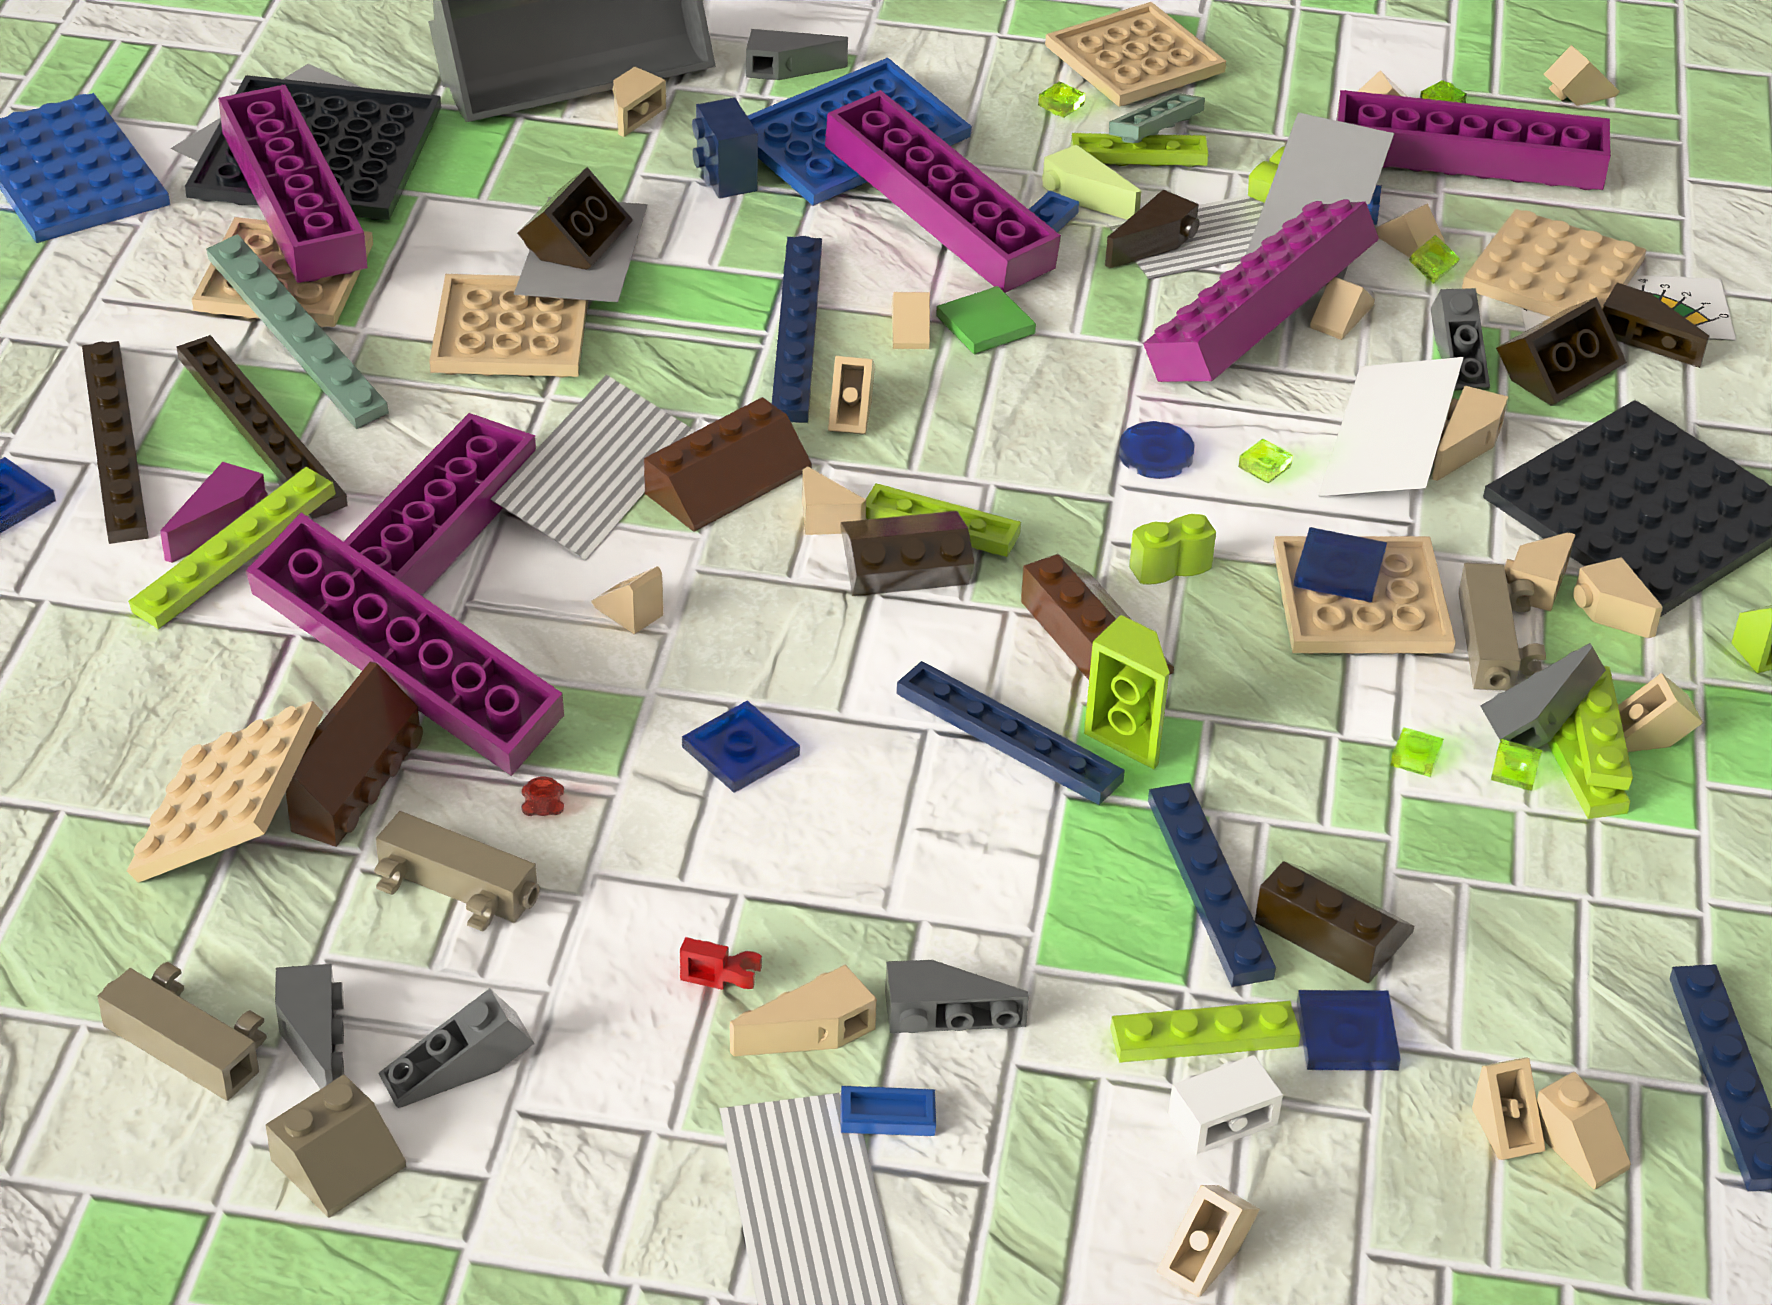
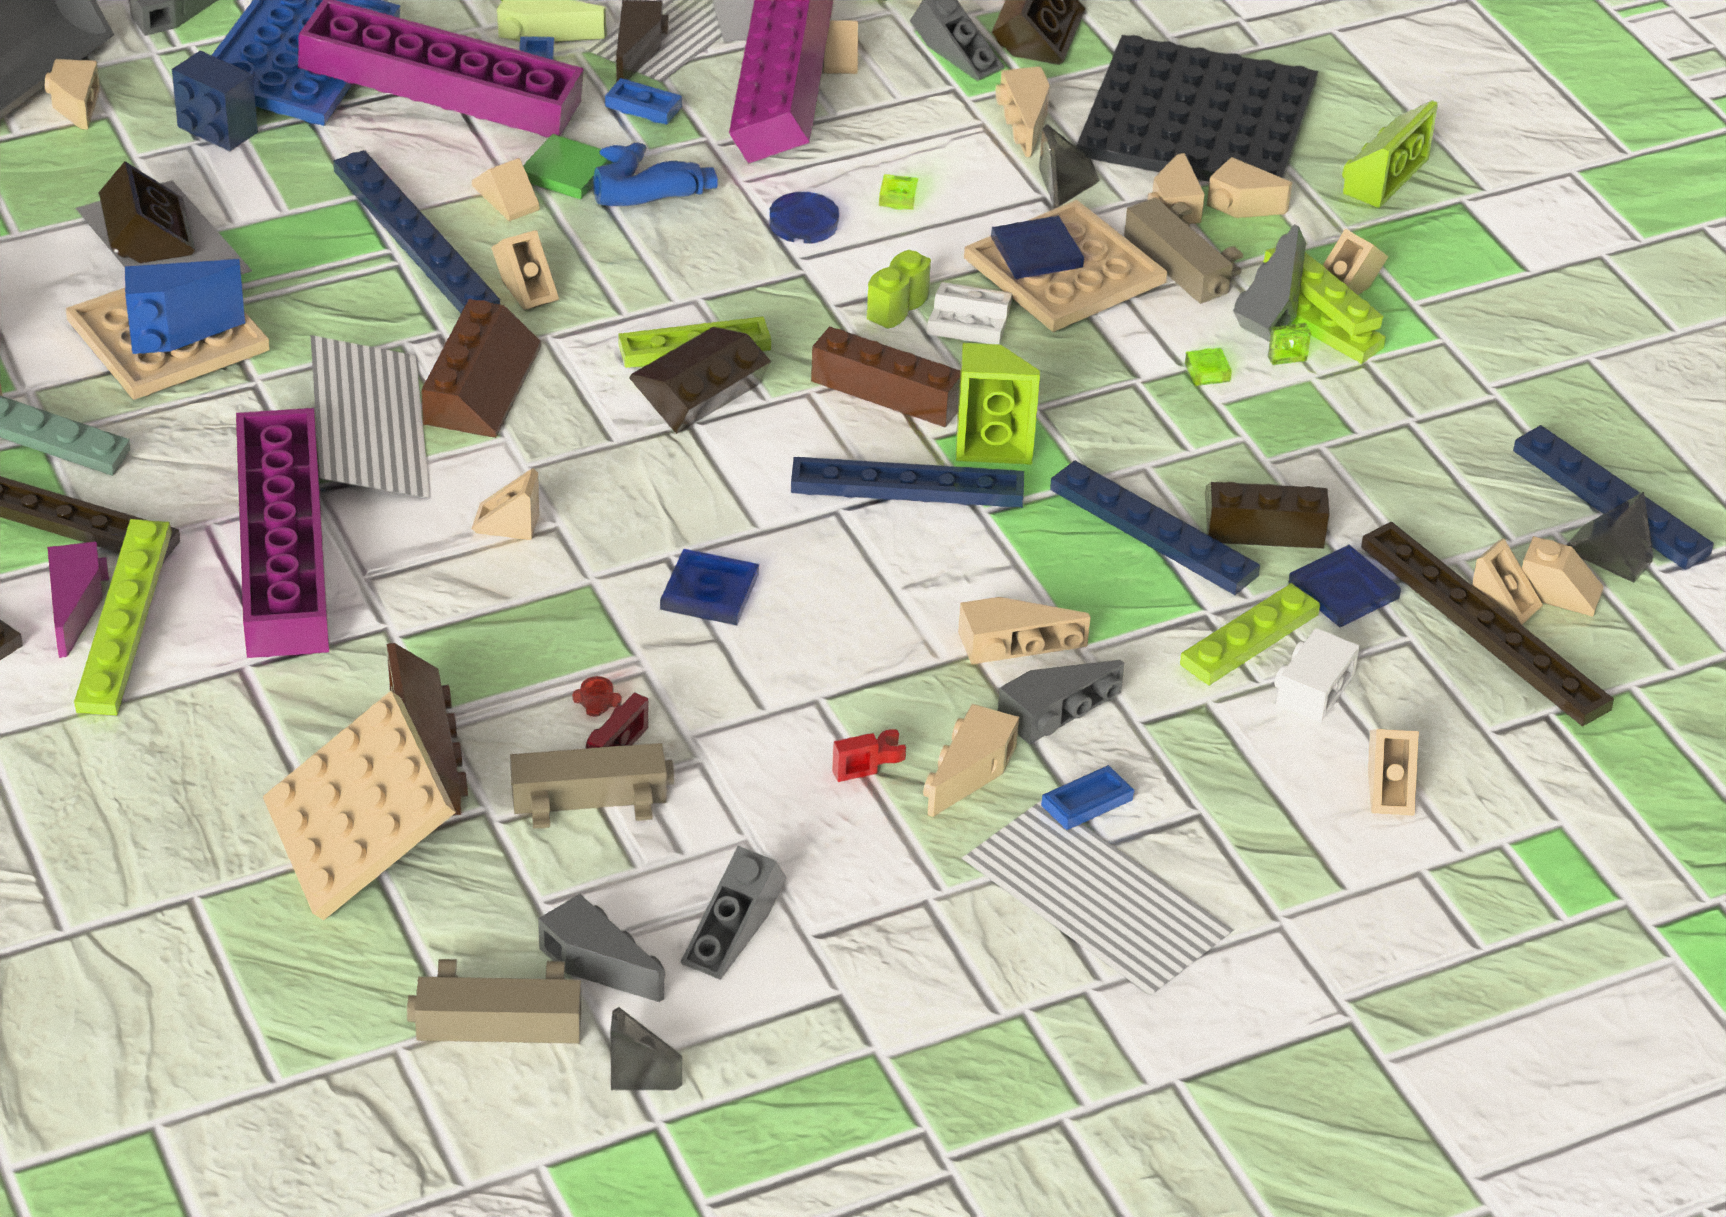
camera: 35 degrees left, 0 degrees up
magenta brick [246,512,564,776] -> none
dark tan slope [265,1074,406,1218] -> none
tan slope [802,466,866,535] -> none
white sticker [1318,357,1464,496] -> none
none -> blue slope [125,259,245,354]
none -> dark red plate [586,692,648,749]
none -> blue piece [593,142,718,206]
none -> blue plate [605,78,682,125]
none -> clear smoke slope [610,1006,682,1090]
none -> white slope [927,282,1012,344]
none -> tan slope [958,597,1090,665]
none -> clear smoke slope [1039,124,1100,209]
none -> dark brown plate [1361,521,1614,727]
none -> clear smoke slope [1566,492,1654,583]

